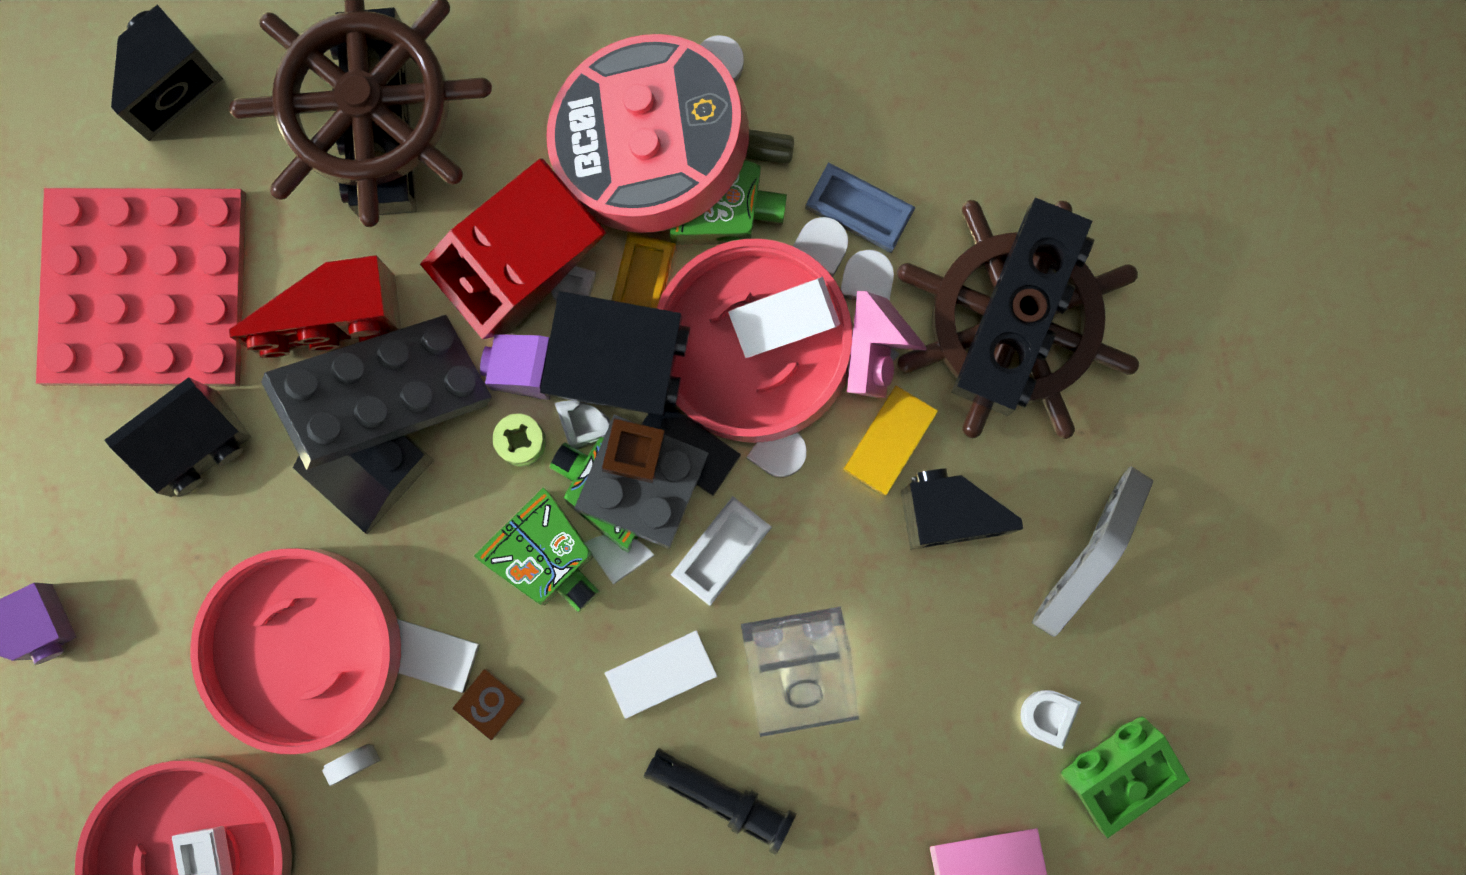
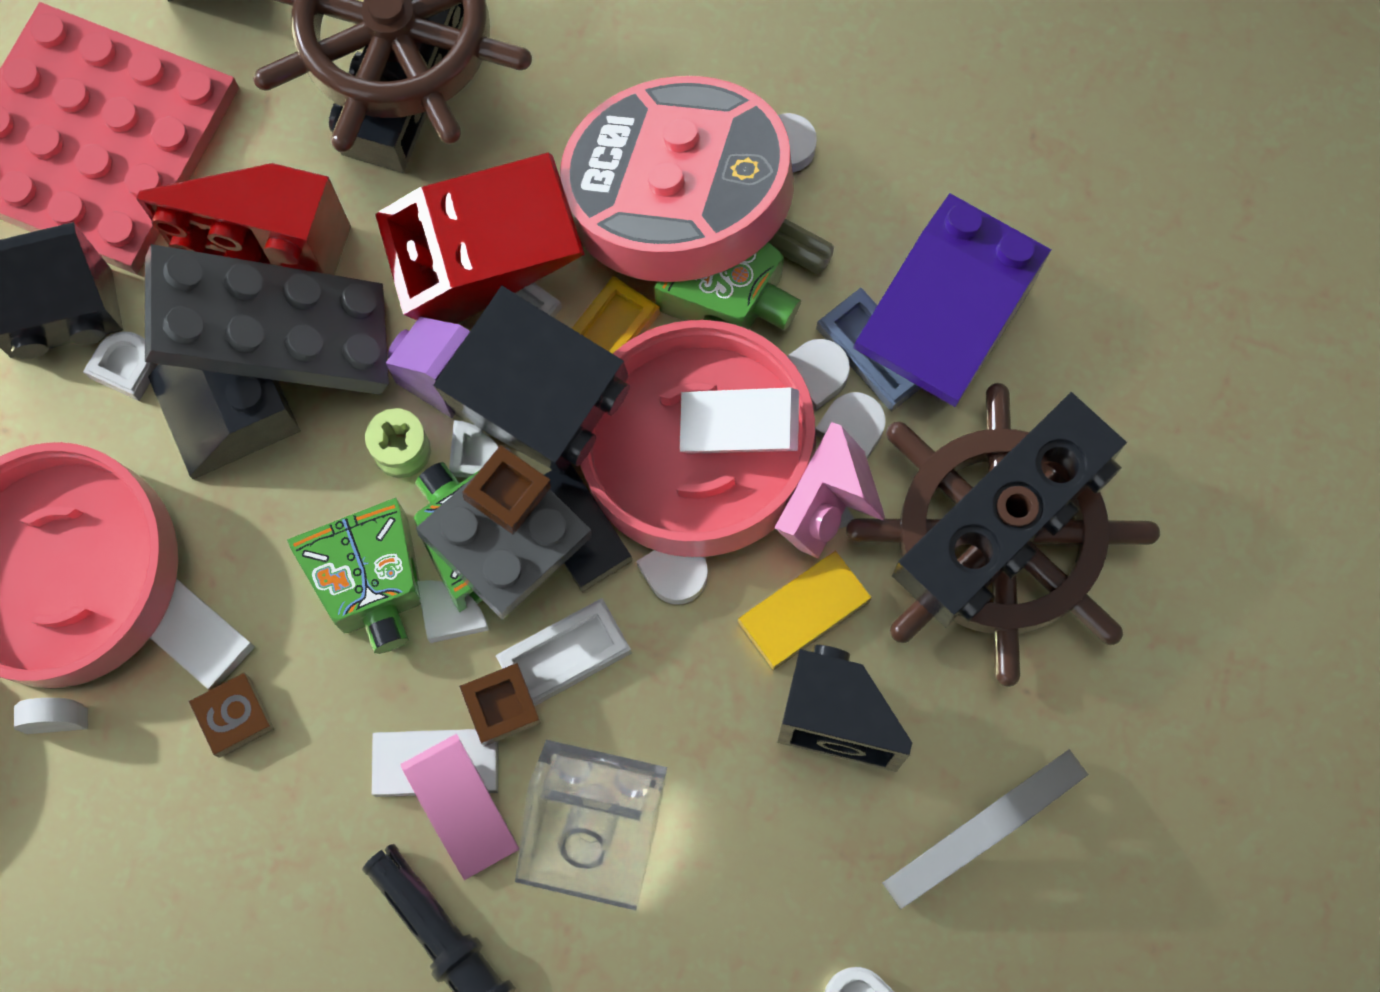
camera: 25 degrees right, 10 degrees down
none -> white tile [83,331,157,401]
none -> bright pink slope [400,734,520,880]
none -> reddish brown tile [459,663,541,747]
none -> dark purple slope [853,193,1052,407]

